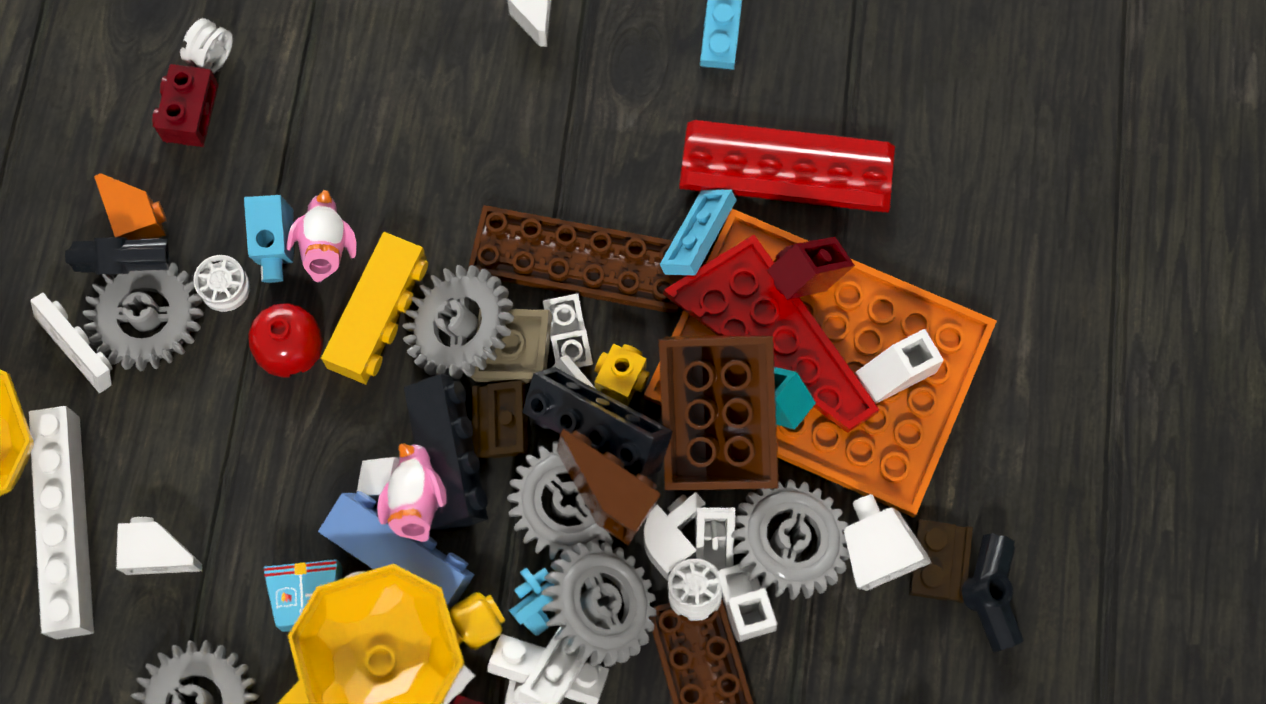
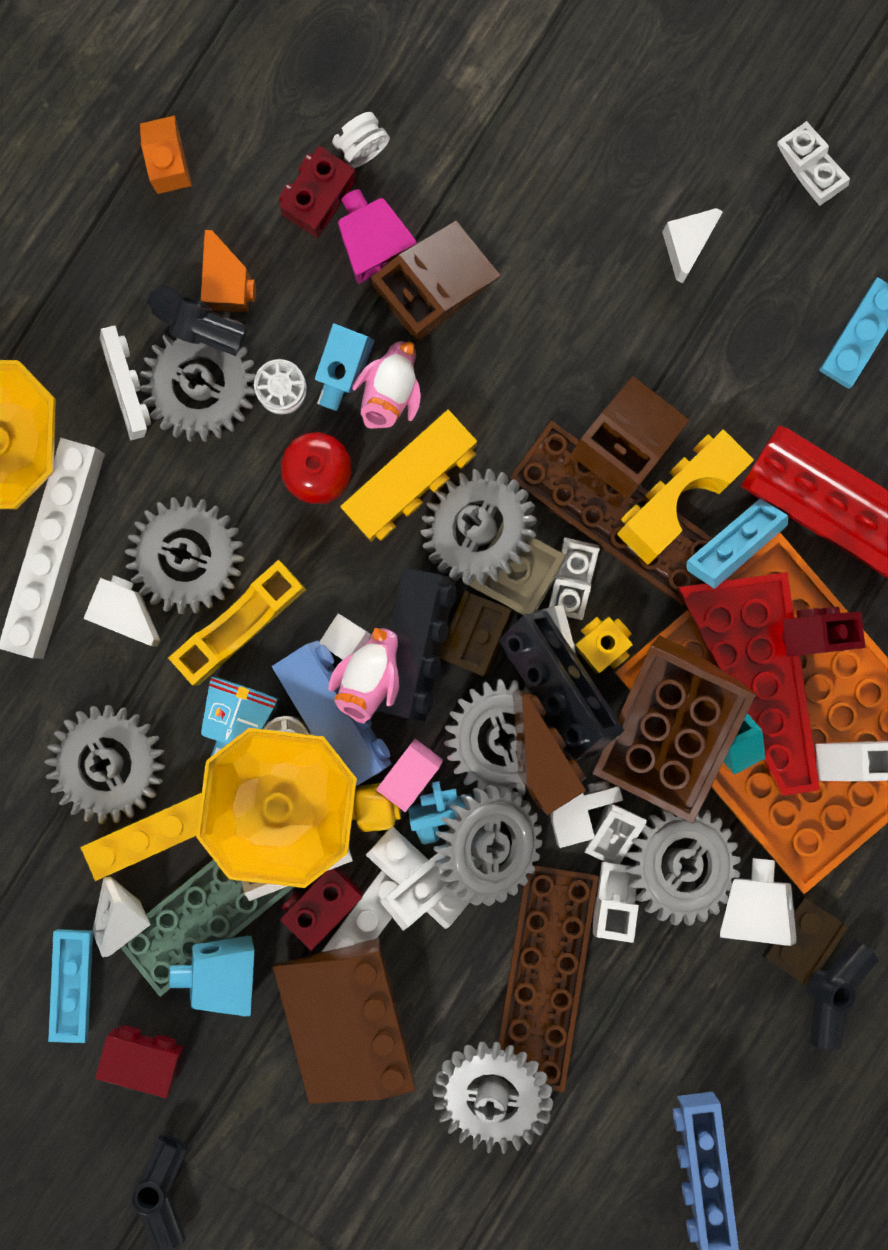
camera: 25 degrees right, 15 degrees up
white wheel [668,559,722,621] -> none
none -> light grey gear [125,496,244,615]
none -> orange slope [140,116,192,194]
none -> yellow arch [168,560,306,685]
none -> dark pink torso [338,189,417,284]
none -> reddish brown slope [371,221,501,343]
none -> bright pink slope [376,739,443,812]
none -> reddish brown slope [570,376,689,499]
none -> yellow arch [617,429,754,565]

